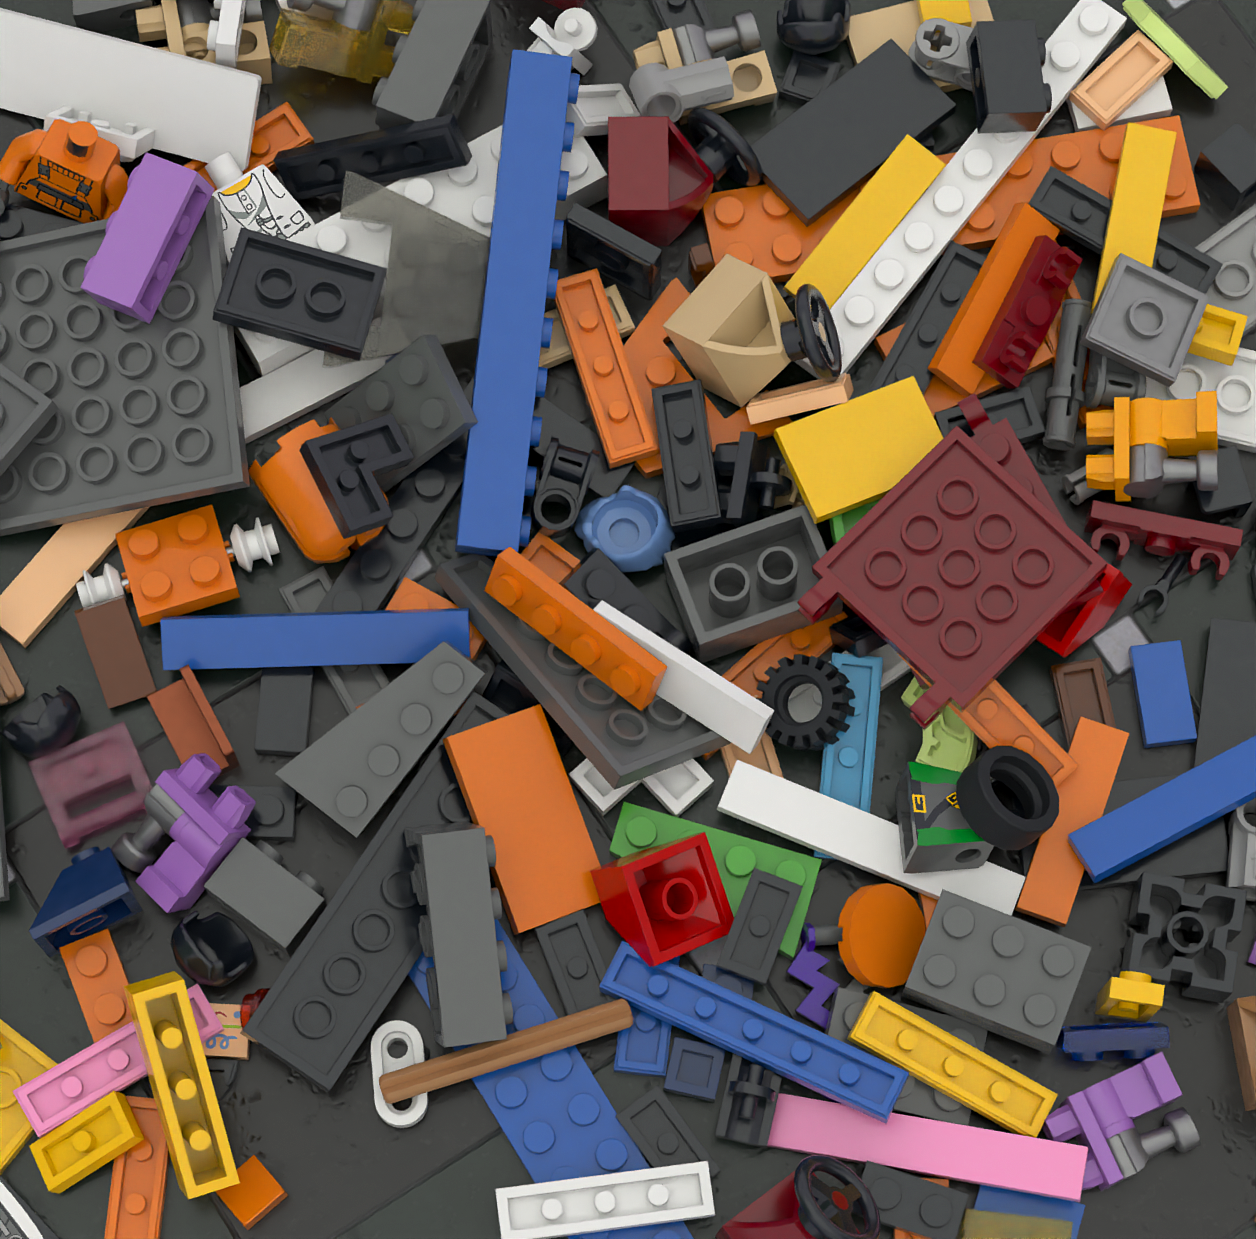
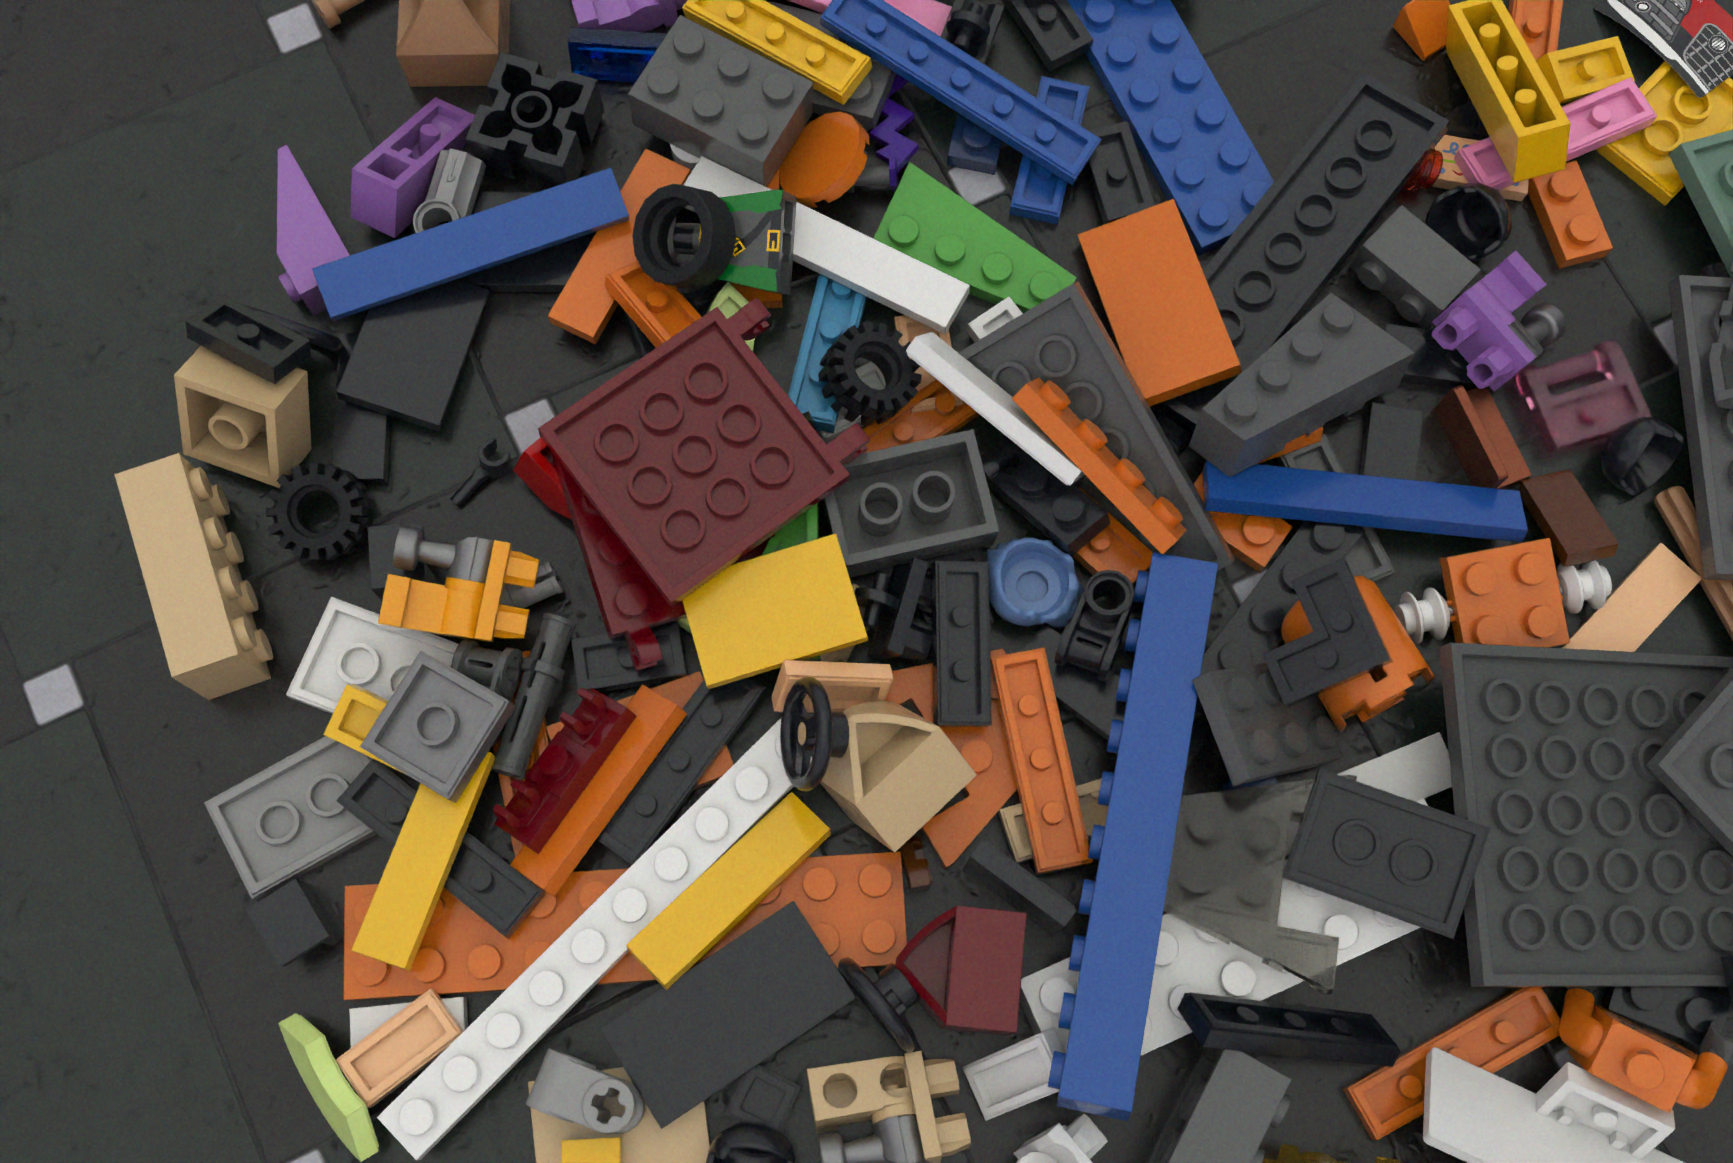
camera: 175 degrees left, 0 degrees up
dark blue slope [29,847,143,958] -> none
medium lavender brick [80,152,215,324] -> none
torso [205,152,315,268] -> none
white plate [371,1020,428,1128] -> none
medium nougat axle [379,998,633,1104] -> none
dark grey wedge [404,821,513,1048] -> none
red slope [590,832,734,967] -> none
light grey piece [629,56,734,123] -> none
dark blue plate [663,1037,726,1102] -> none
black plate [716,868,803,986] -> none
black brick [966,20,1052,134] -> none
reddish brown tile [1049,657,1116,752] -> none
dark red plate [1084,500,1243,581] -> none
yellow plate [1095,971,1165,1022] -> none
blue tile [1128,640,1197,748] -> none

